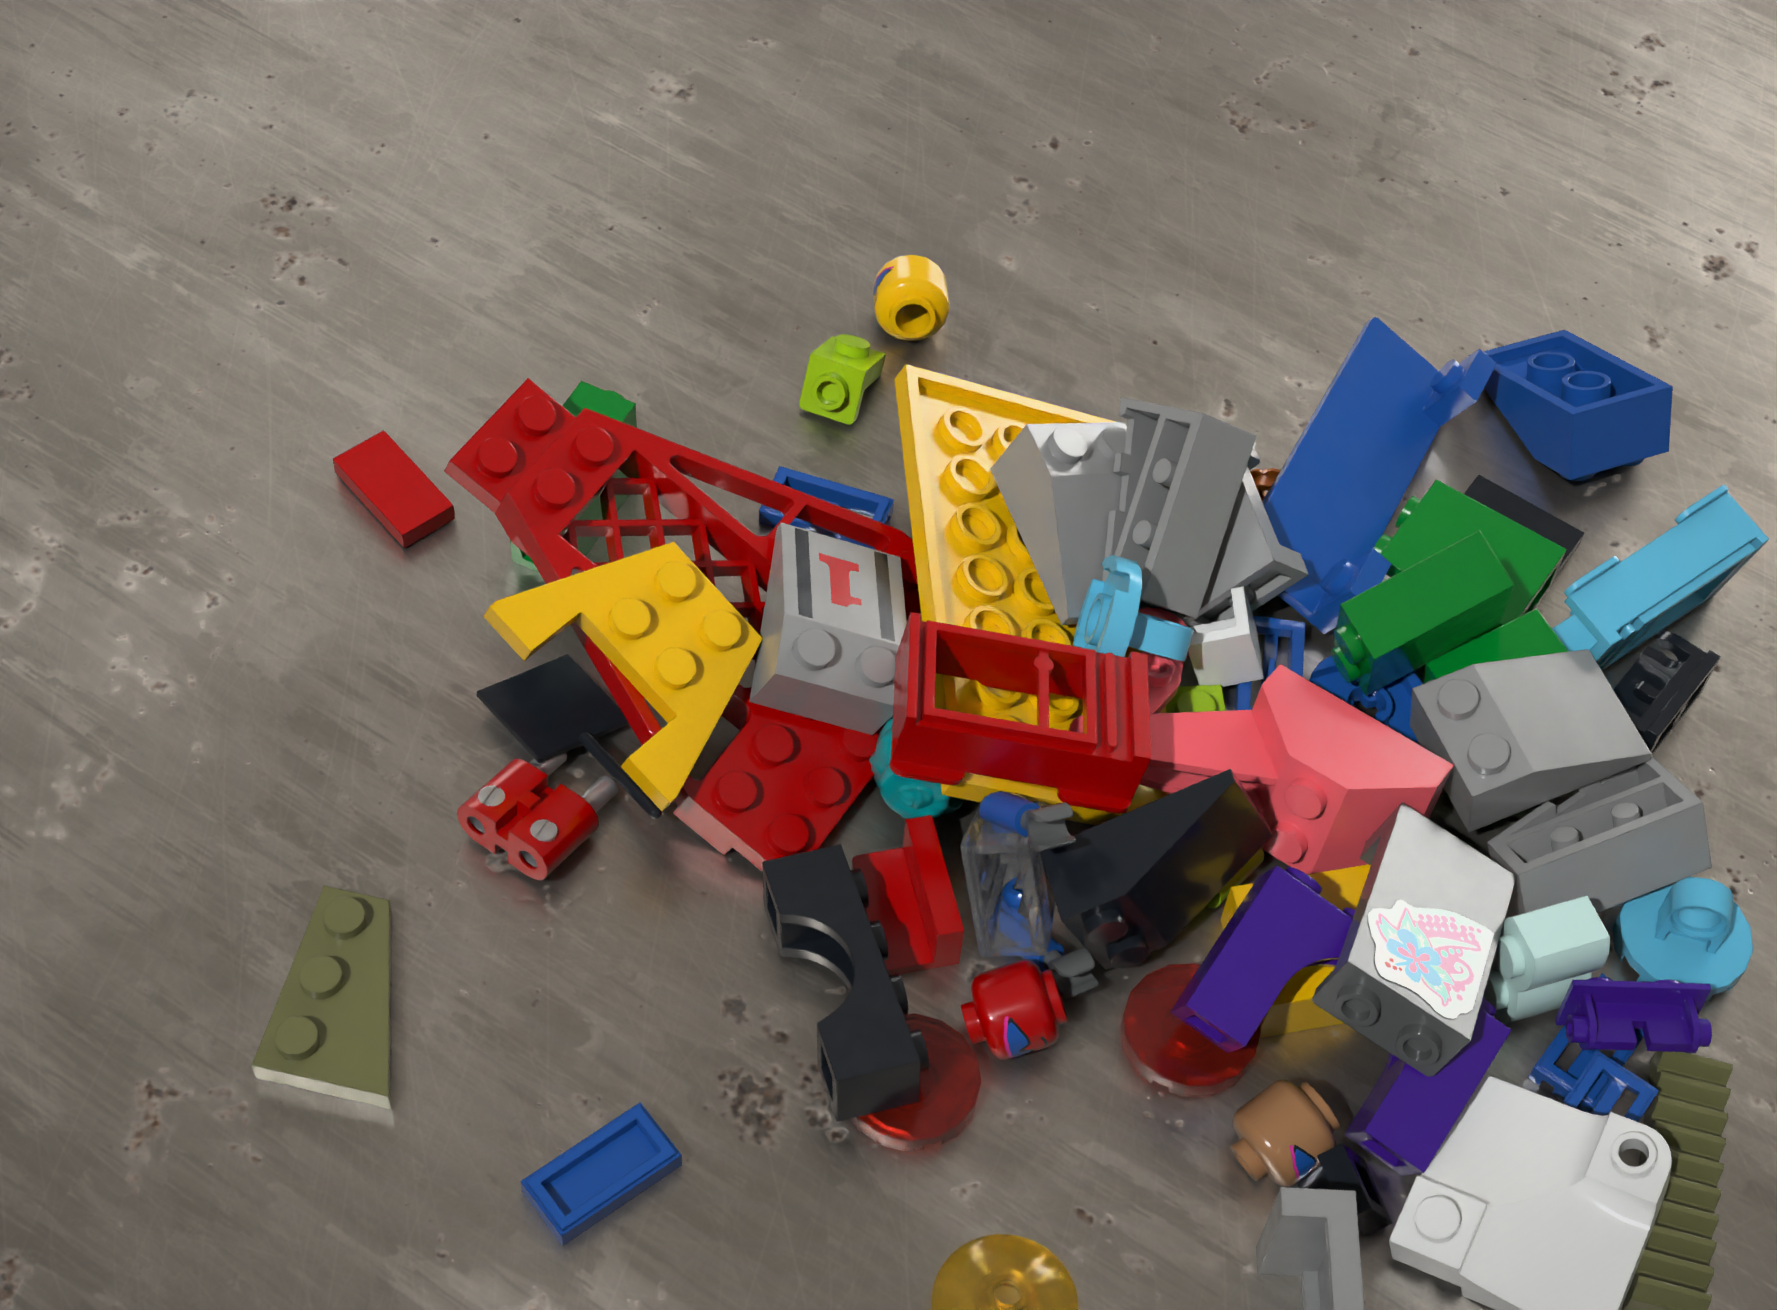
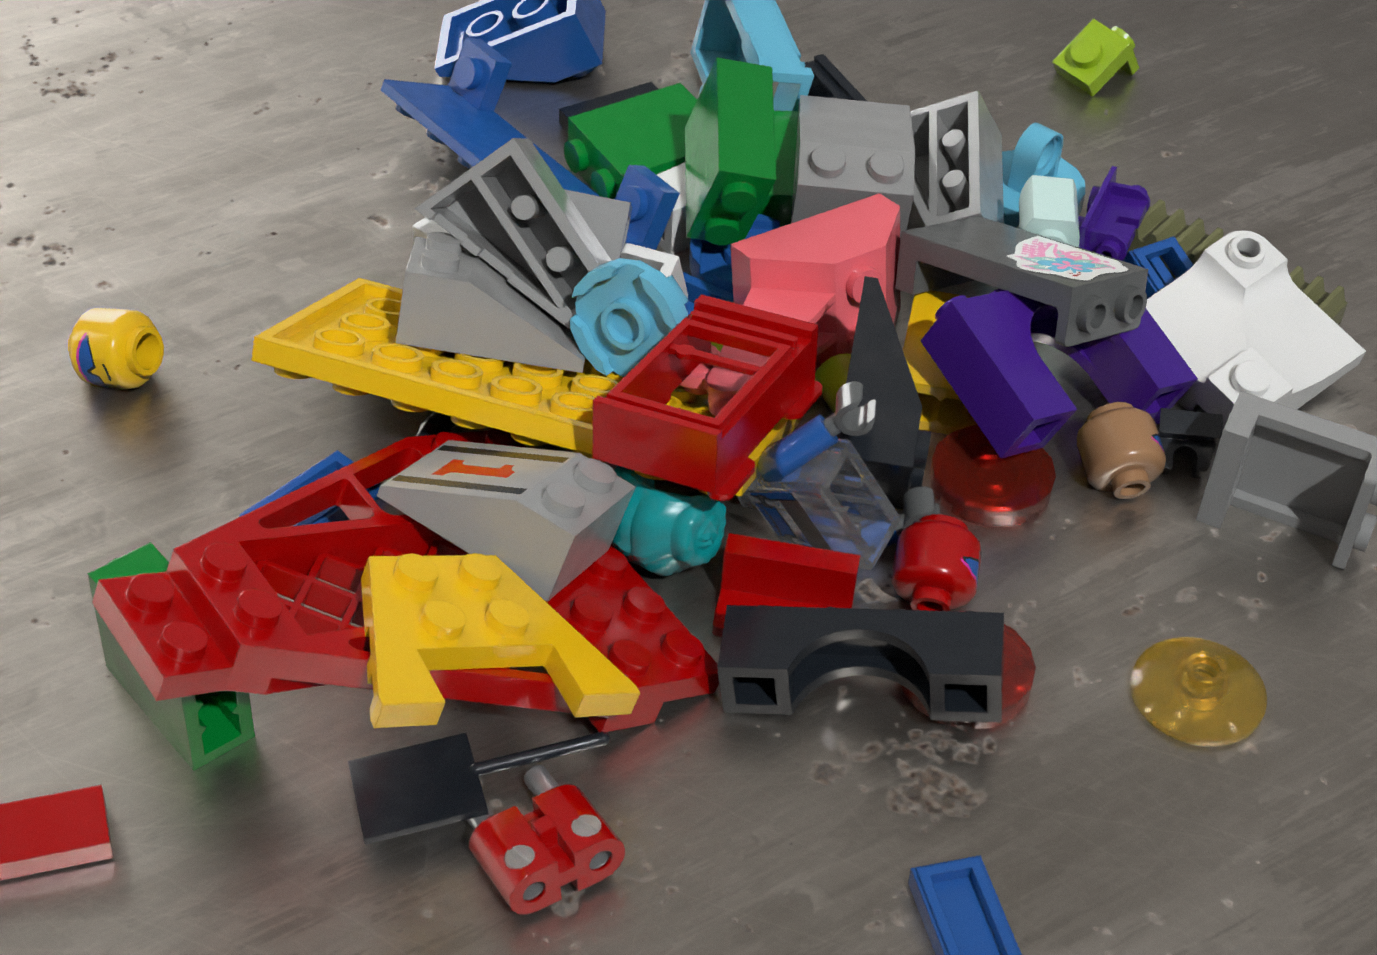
camera: 65 degrees left, 10 degrees down
lime bracket [799,334,886,425] -> none

